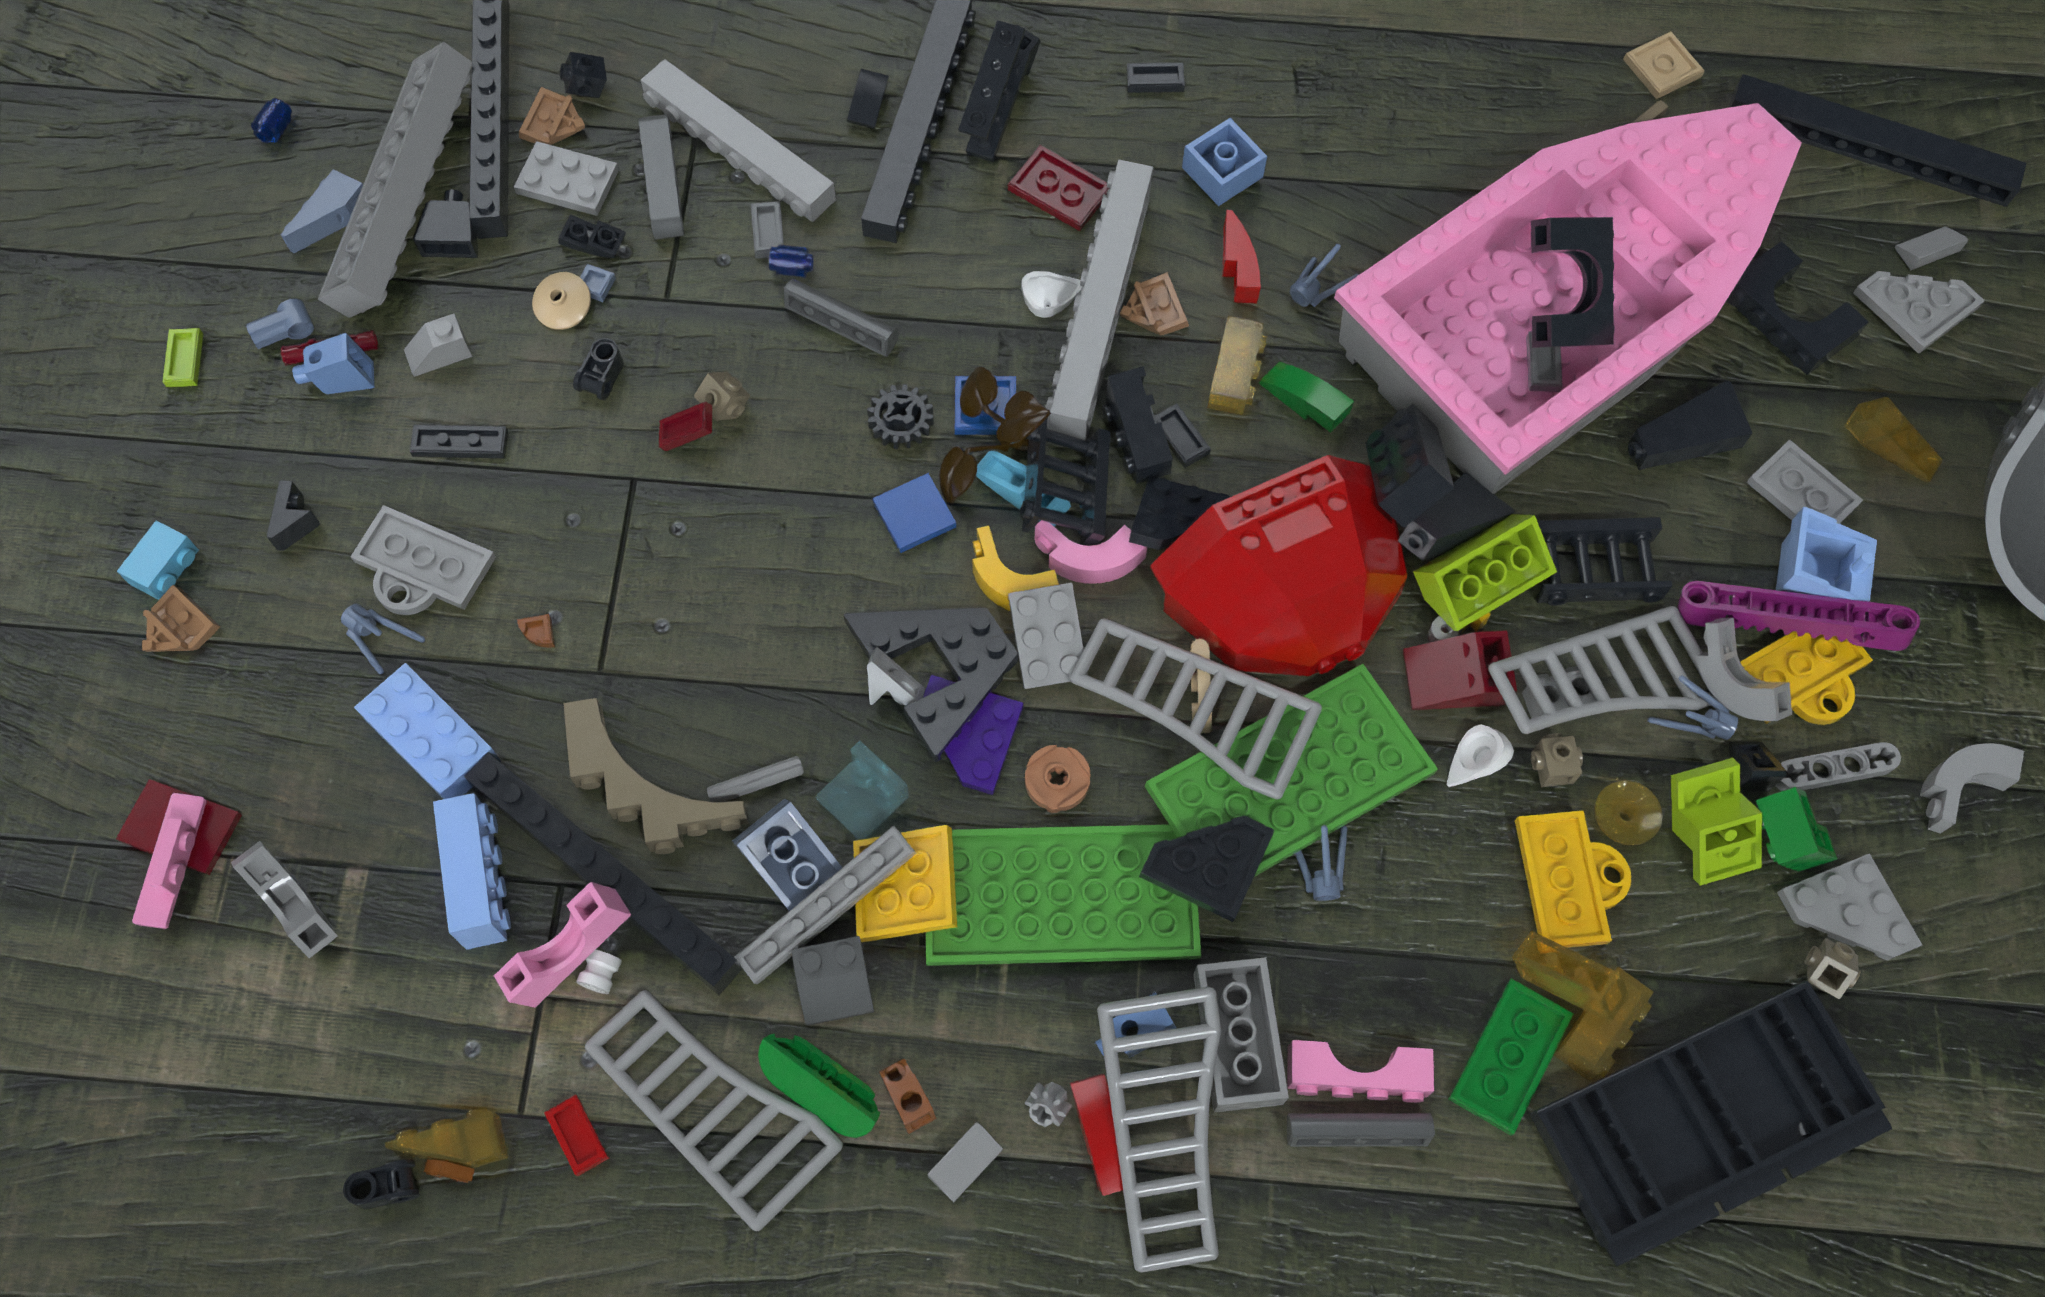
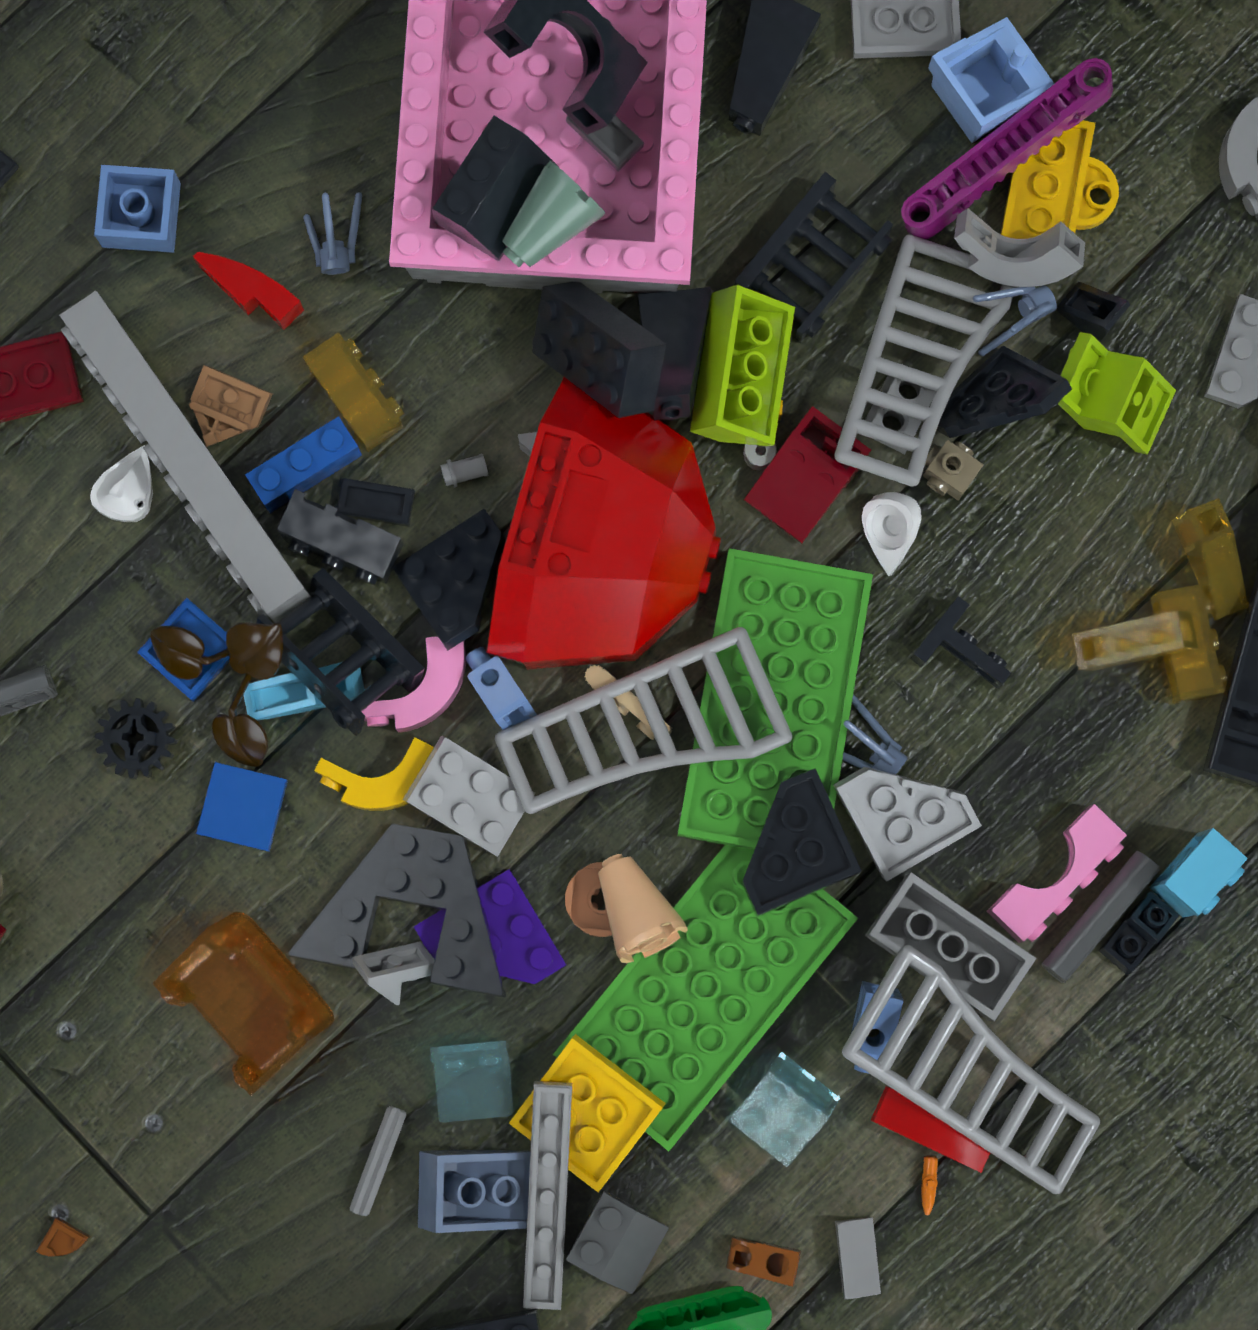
camera: 50 degrees left, 15 degrees up
dark tan arch [563,698,749,854] -> none
light grey gear [1025,1082,1072,1127] -> none
green slope [1259,362,1354,433] -> none
green tile [1448,978,1574,1136] -> none
yellow plate [1515,811,1631,950] -> none
clear yellow dish [1594,781,1662,846] -> none
green brick [1756,787,1837,872] -> none
light grey beam [1775,742,1901,791] -> none
none -> clear orange windscreen [153,912,334,1096]
none -> blue brick [245,416,362,513]
none -> black slope [432,115,559,261]
none -> light grey pin [440,453,488,488]
none -> medium blue torso [465,647,537,730]
none -> sand green cone [502,161,606,267]
none -> light nougat cone [598,854,688,963]
none -> clear light blue bracket [729,1051,840,1166]
none -> light grey plate [833,767,982,882]
none -> black bracket [910,596,1011,689]
none -> orange helmet [921,1156,938,1215]
none -> black plate [937,346,1072,438]
none -> black slope [1099,891,1180,975]
none -> medium azure brick [1149,828,1248,917]
none -> clear yellow slope [1172,498,1248,620]

